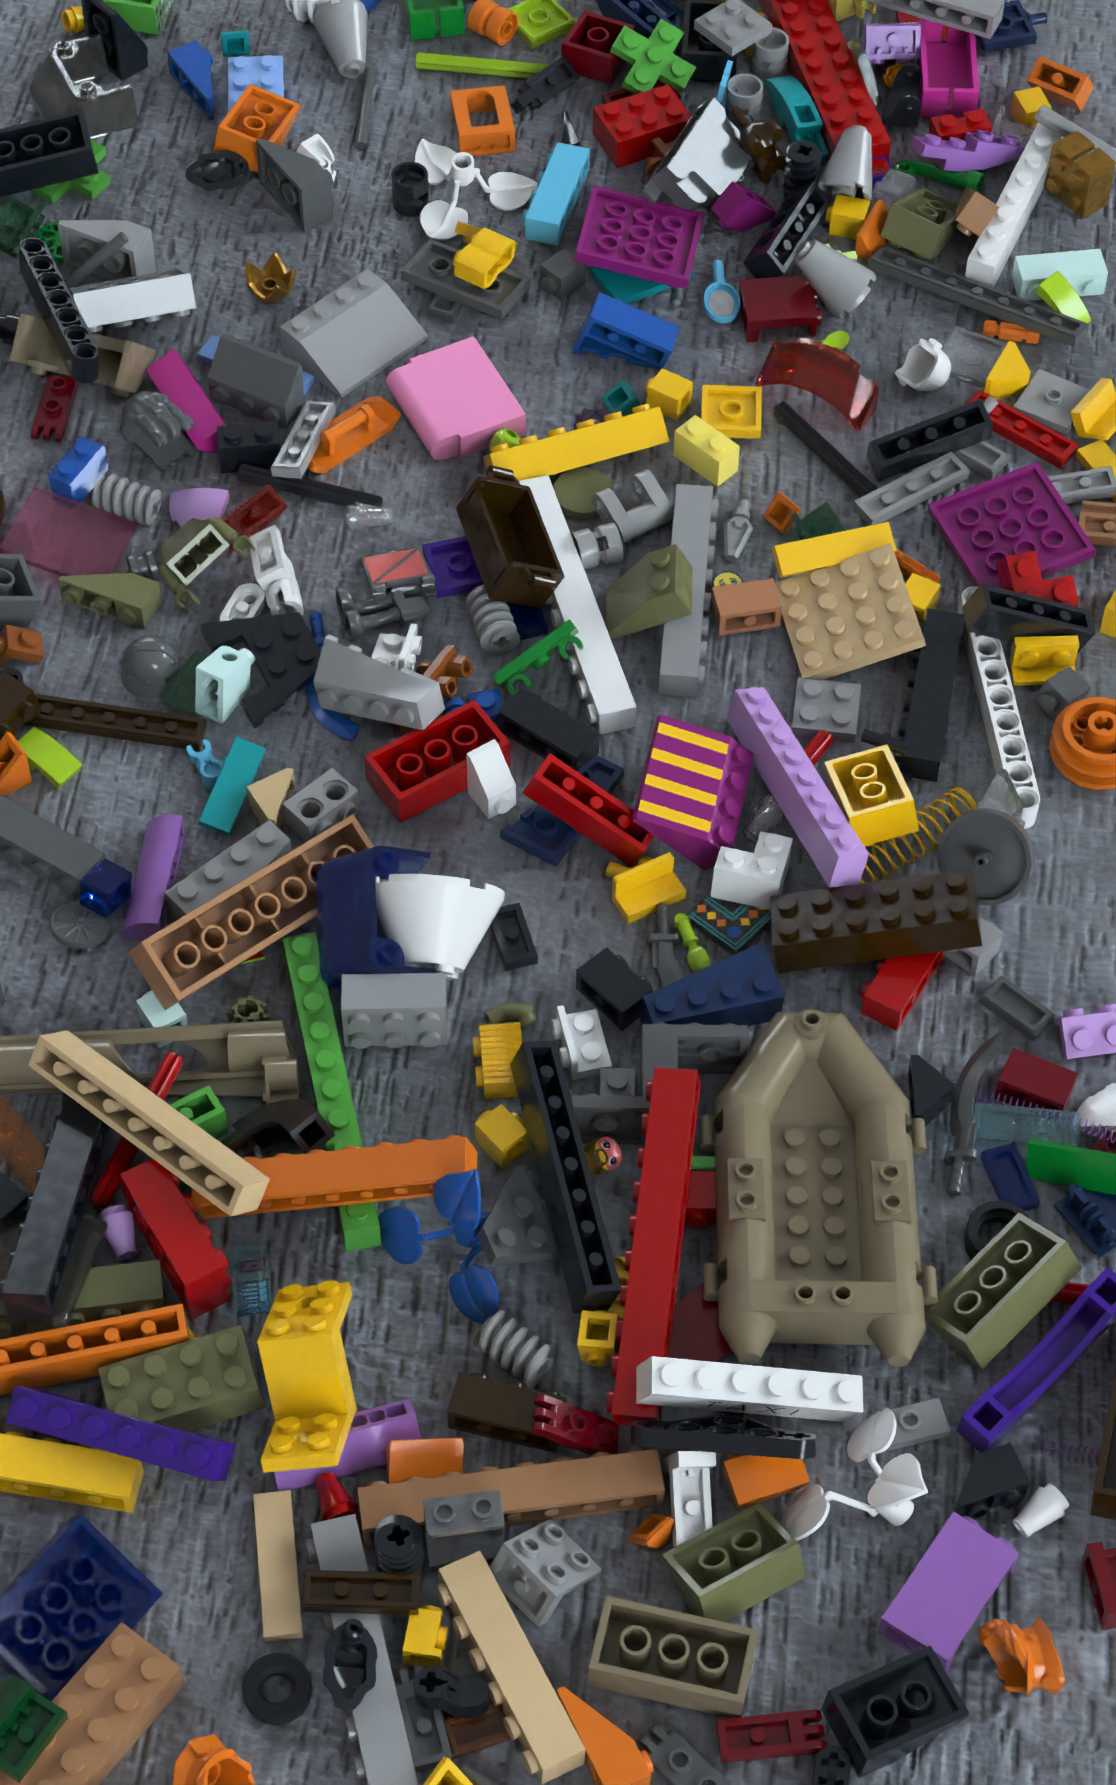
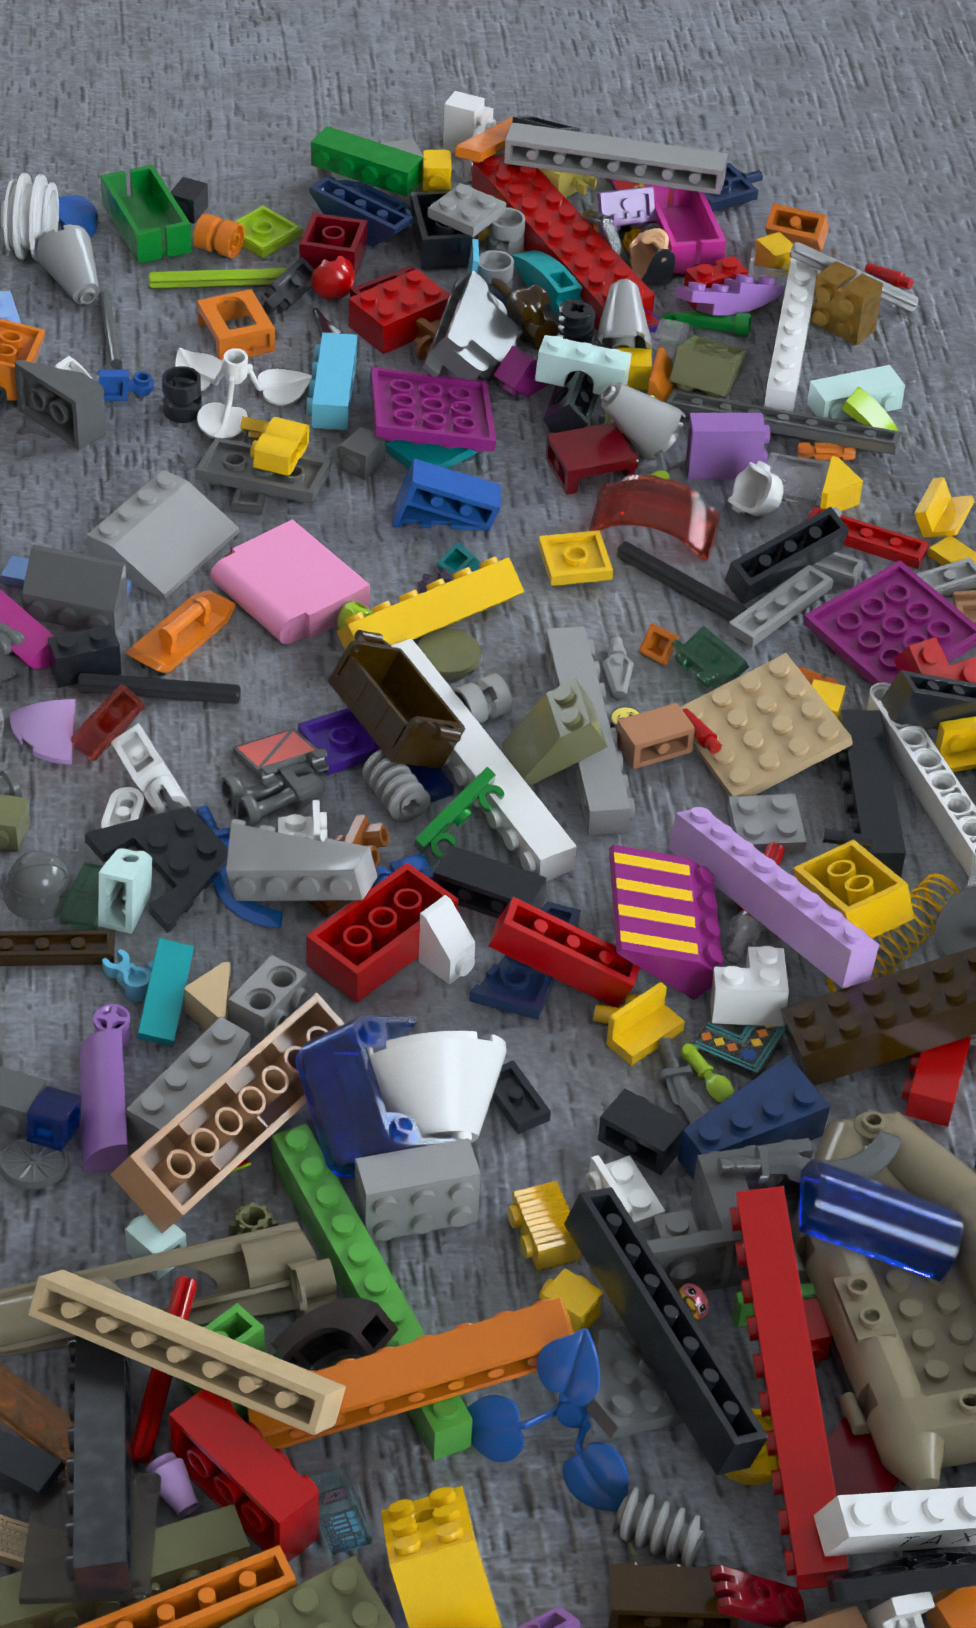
camera: 15 degrees left, 10 degrees down
olive torso [158,517,256,613] -> none
pearl gold piece [245,252,296,304] -> none
light grey tile [271,401,336,479] -> none
clear cone [345,502,392,533] -> none
olive arm [484,1002,536,1027] -> none
yellow brick [577,1310,620,1367] -> none
light grey connector [592,469,674,544] -> none
bright green plate [610,19,696,94] -> none
yellow brick [644,368,693,421] -> none
light yellow brick [673,415,740,487] -> none
medium azure piece [703,260,741,323] -> none
yellow tile [771,522,897,578] -> none
medium nougat slope [953,186,999,237] -> none
light grey plate [1013,369,1090,436] -> none
none -> medium lavender wheel [93,1004,131,1048]
none -> blue plate [98,370,154,401]
none -> red hair [311,256,355,300]
none -> light aqua arch [535,335,632,395]
none -> light nougat hair [629,228,669,279]
none -> red animal [683,708,722,754]
none -> medium lavender brick [685,413,770,479]
none -> dark grey sword [717,1131,902,1187]
none -> clear blue brick [799,1159,963,1282]

